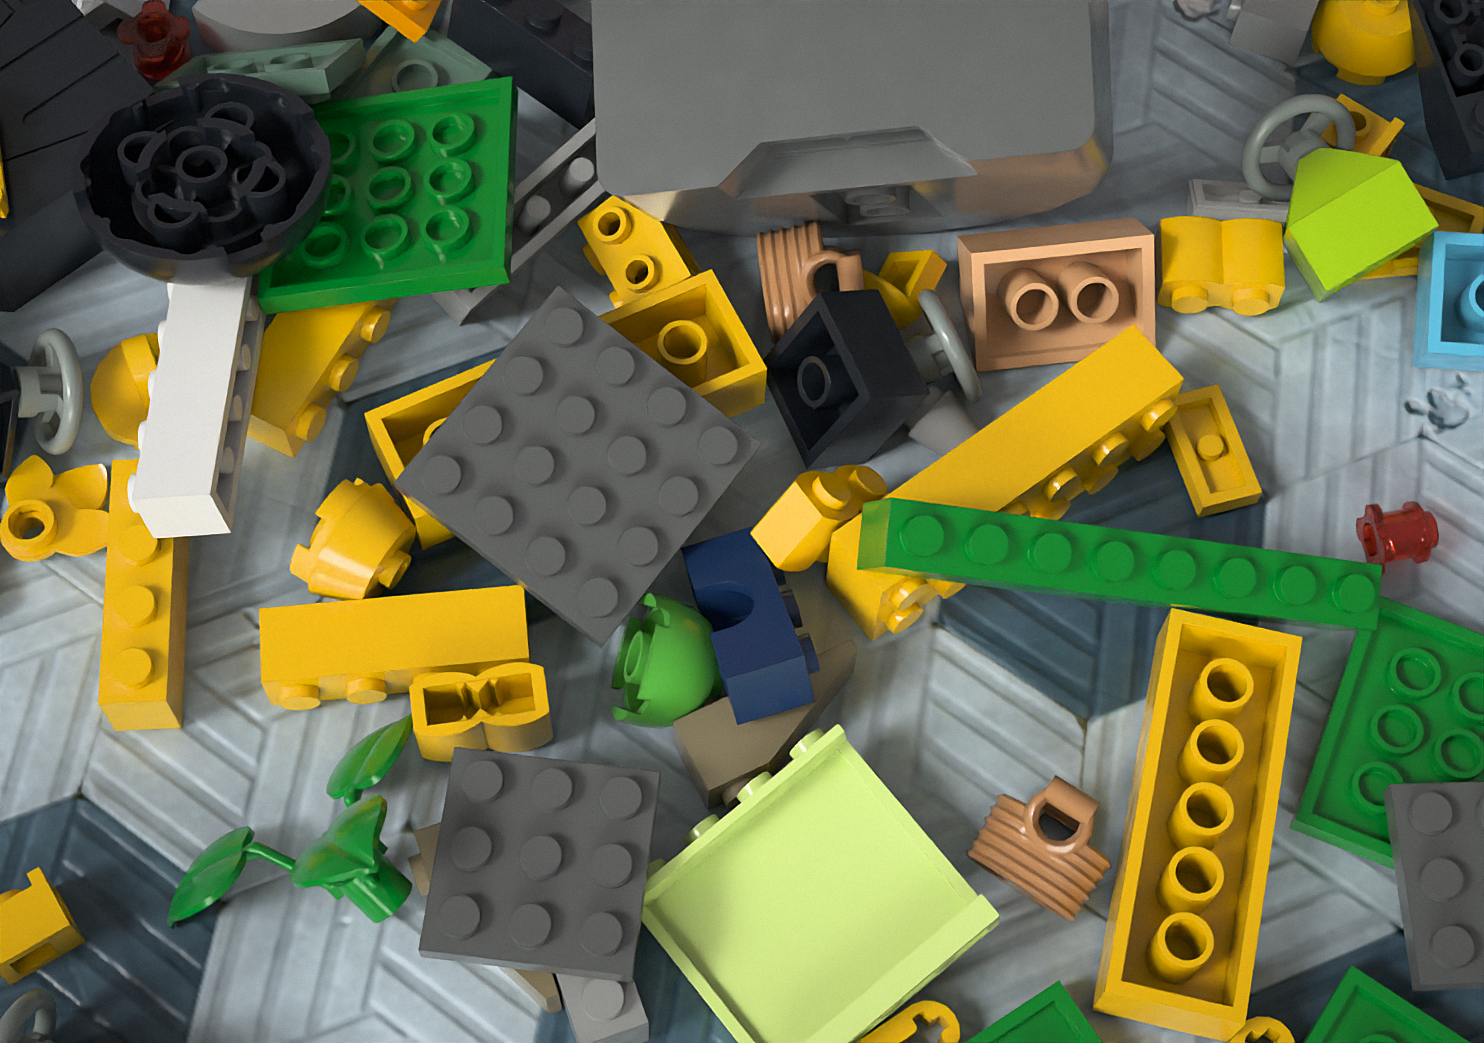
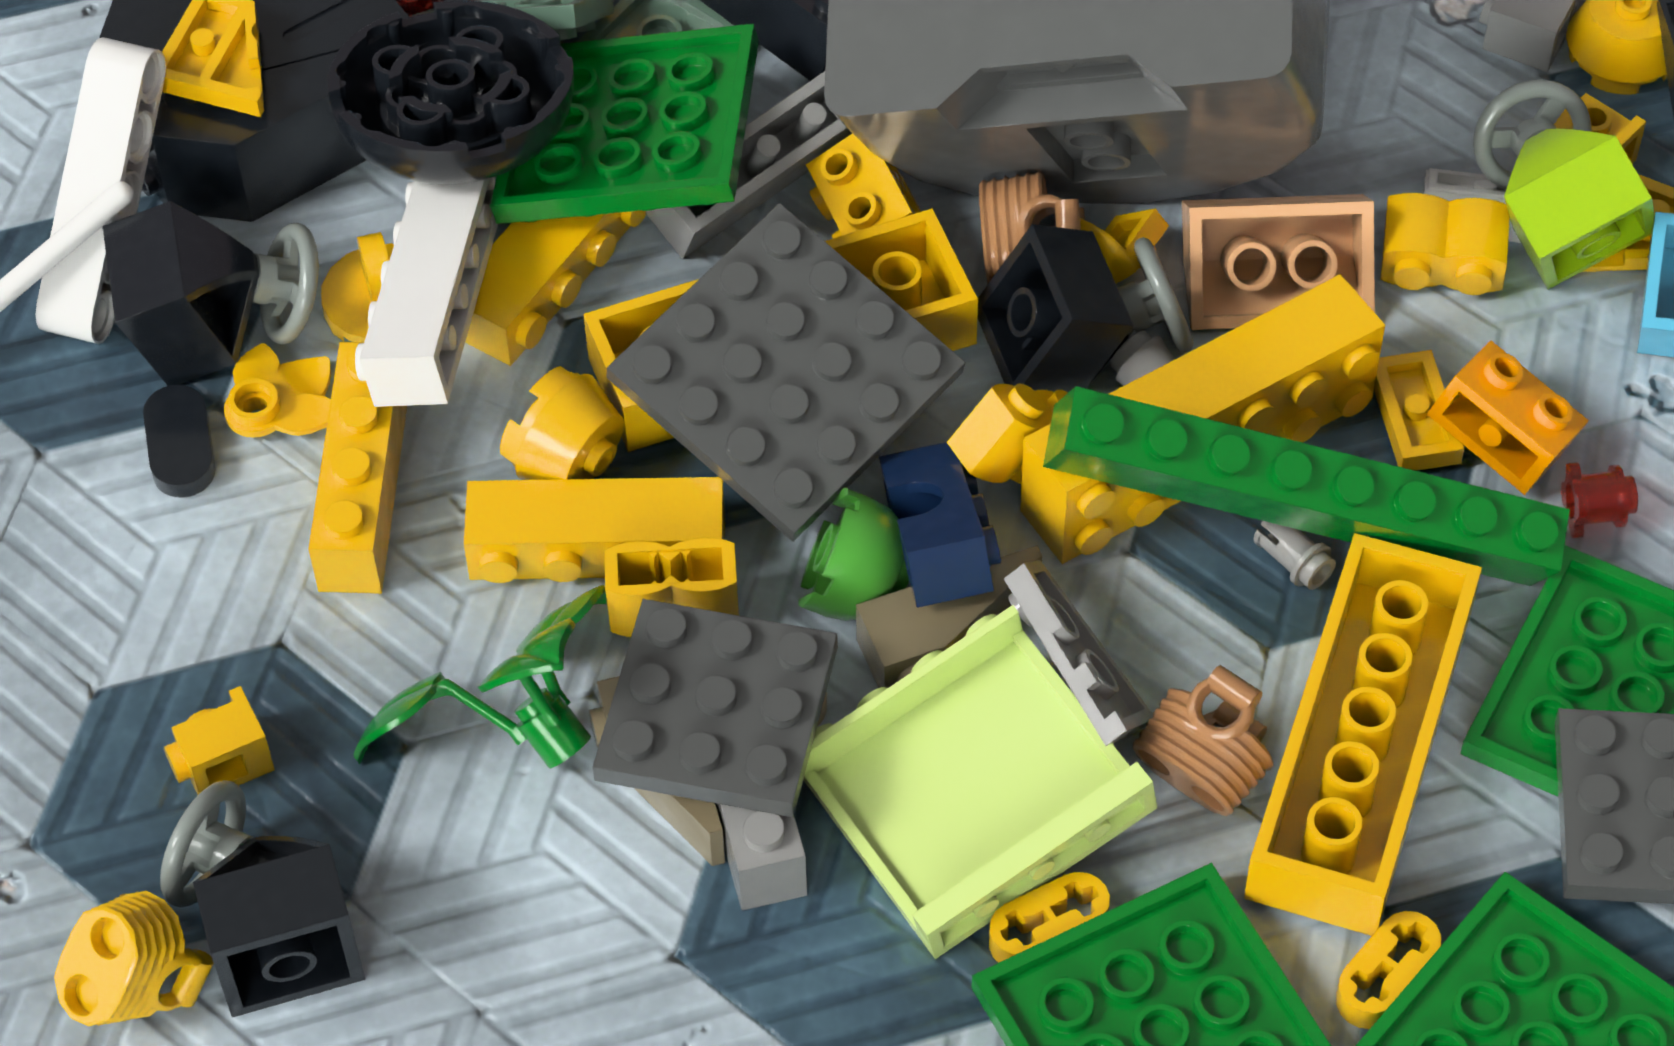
camera: 10 degrees right, 10 degrees down
none -> light grey wing [1004,560,1153,746]
none -> light grey pin [1253,521,1336,590]
none -> light orange brick [1427,340,1589,495]

